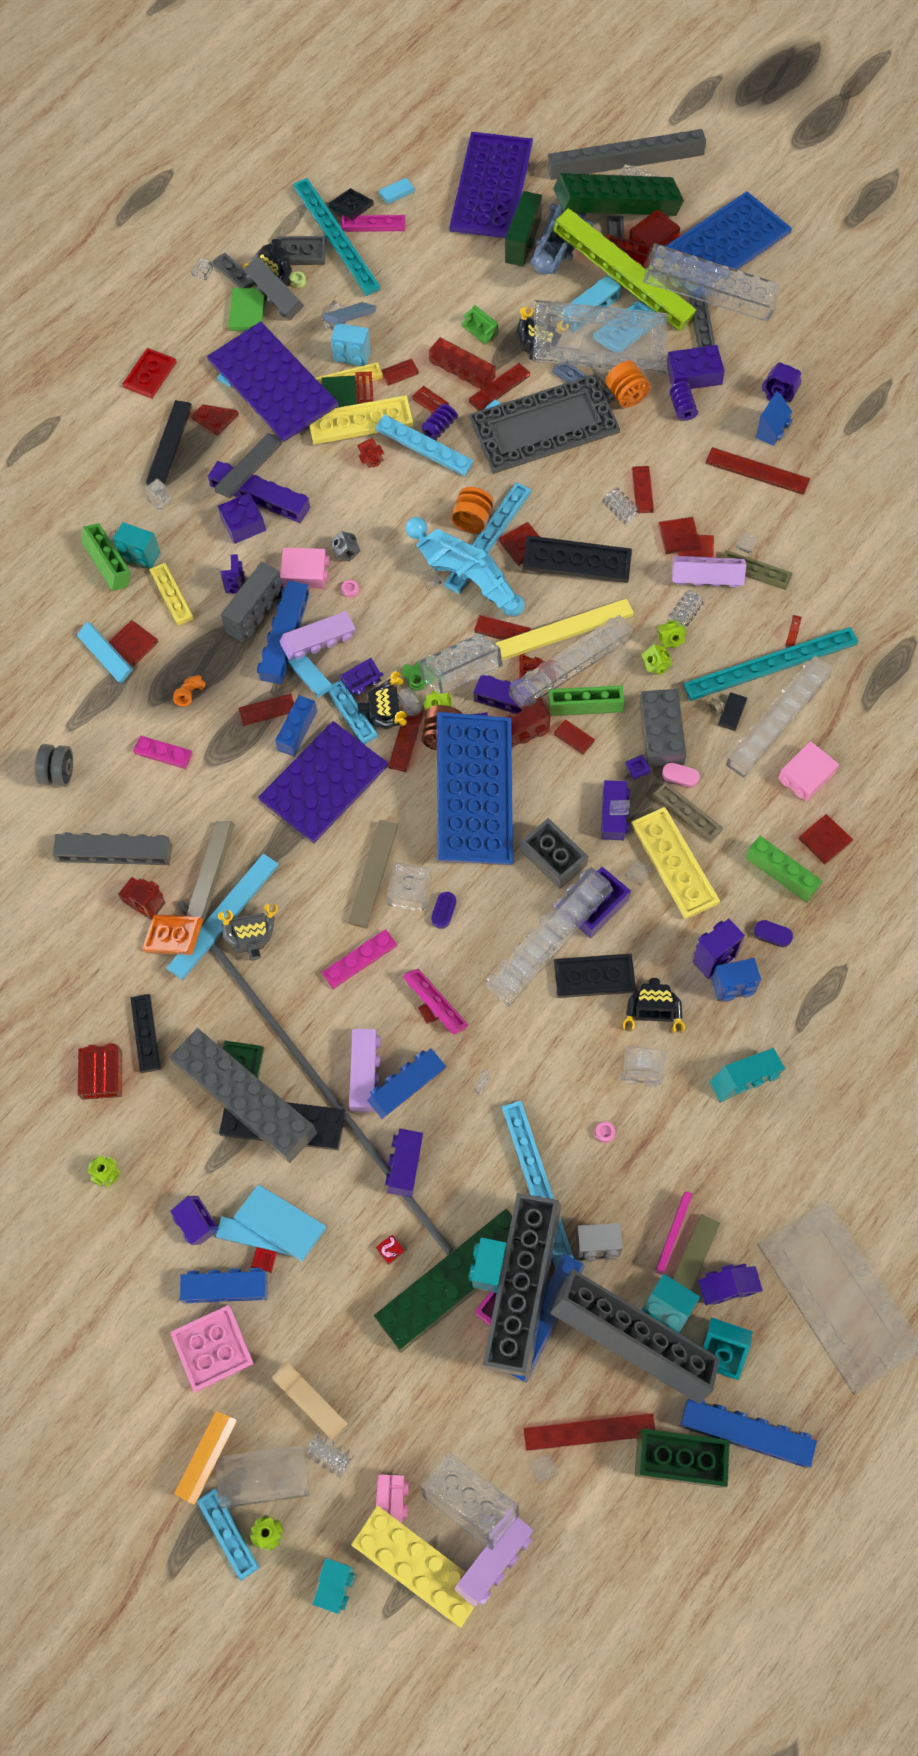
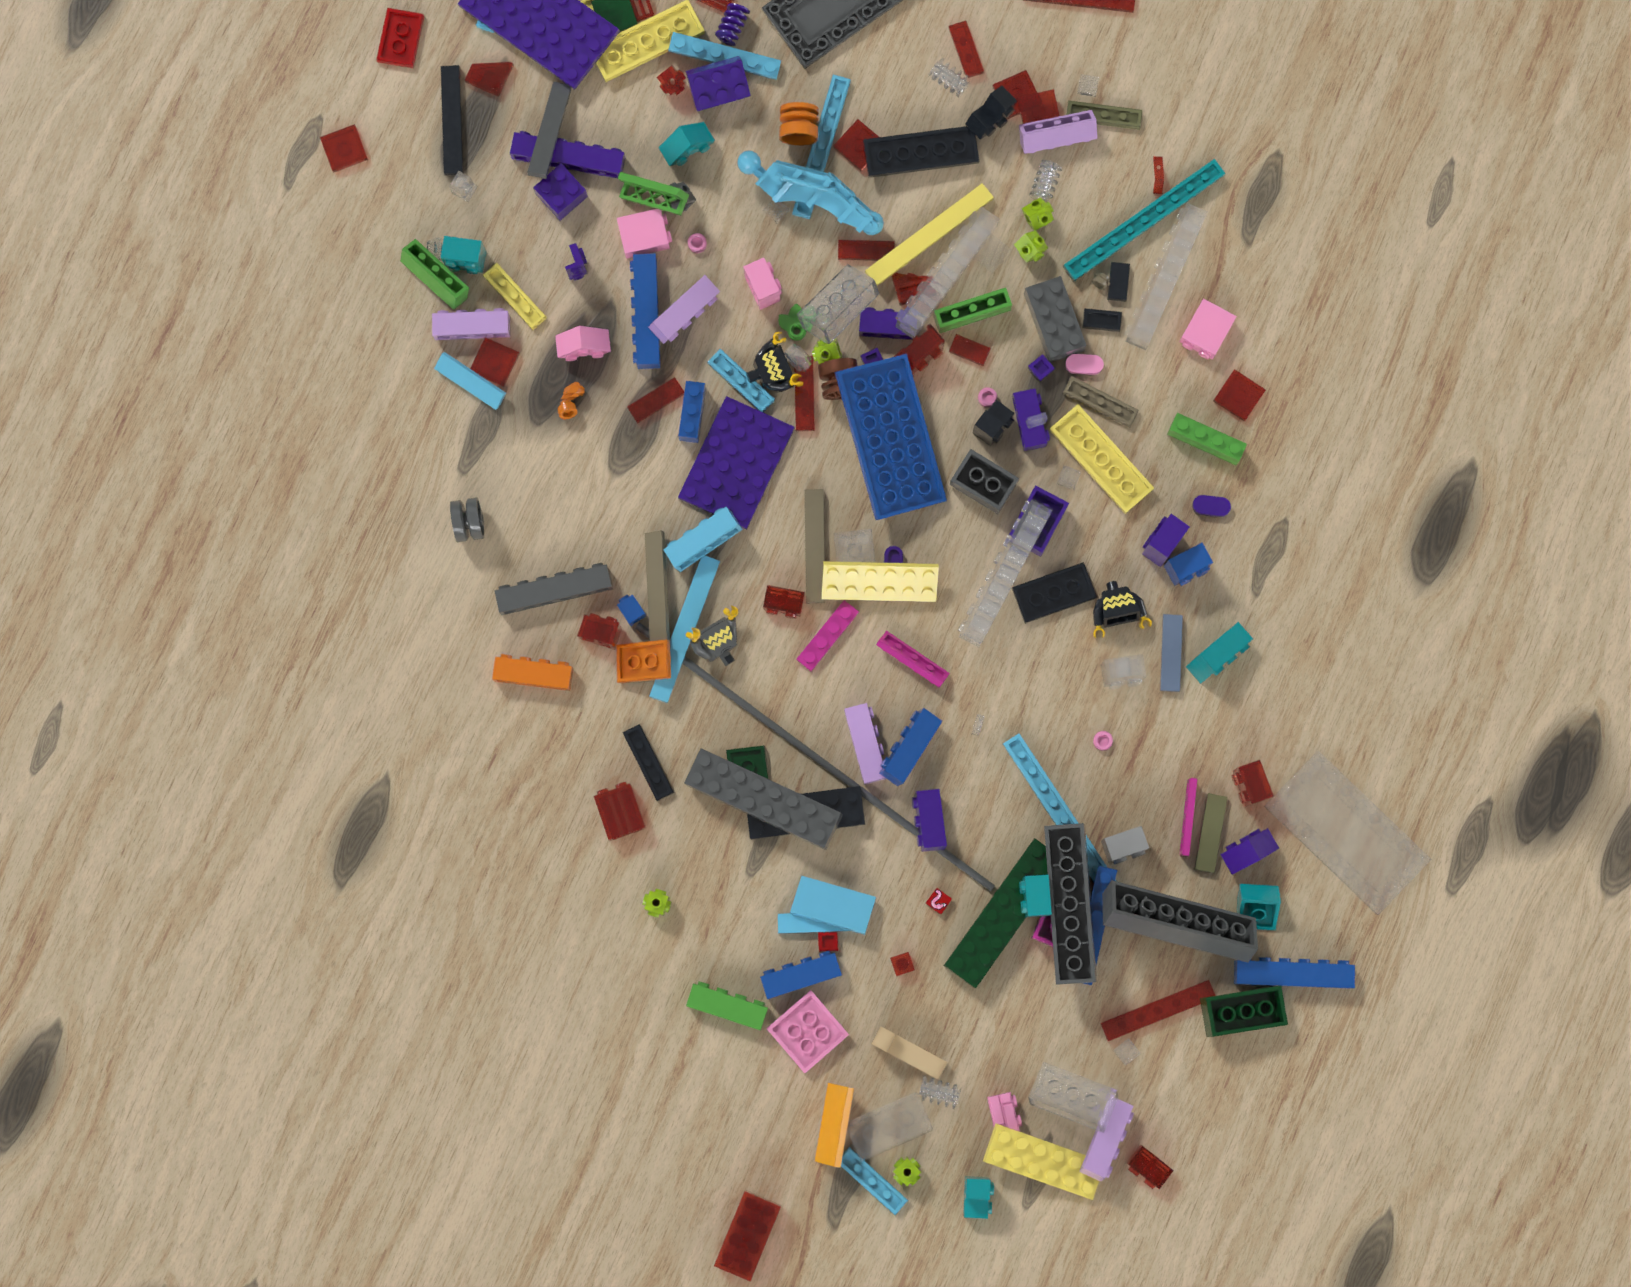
camera: 15 degrees left, 15 degrees up
dark pink plate [133,735,193,769] -> none
dark purple brick [170,1195,219,1245] -> none
dark grey brick [221,561,283,643] -> none
medium azure tile [288,655,333,698] -> none
dark purple bracket [339,657,384,695] -> none
clear red piece [418,1003,439,1024] -> none
teal slope [641,1274,700,1333] -> none
none -> clear red tile [320,124,368,173]
none -> lavender brick [432,308,510,340]
none -> orange brick [492,654,573,691]
none -> bright pink brick [555,326,611,361]
none -> blue brick [617,595,646,627]
none -> bright green fence [618,172,689,216]
none -> teal brick [658,122,715,166]
none -> medium azure brick [664,507,743,572]
none -> dark purple brick [685,56,751,111]
none -> bright green brick [686,981,768,1031]
none -> clear red brick [714,1190,781,1282]
none -> bright pink brick [743,258,782,310]
none -> clear red brick [763,585,805,619]
none -> light yellow plate [821,561,939,602]
none -> clear red plate [890,952,915,977]
none -> black brick [965,86,1017,140]
none -> black brick [973,399,1015,447]
none -> bright pink tile [978,388,997,408]
none -> black tile [1082,308,1122,332]
none -> clear red brick [1126,1145,1174,1189]
none -> sand blue tile [1160,614,1183,692]
none -> clear red piece [1231,760,1274,807]

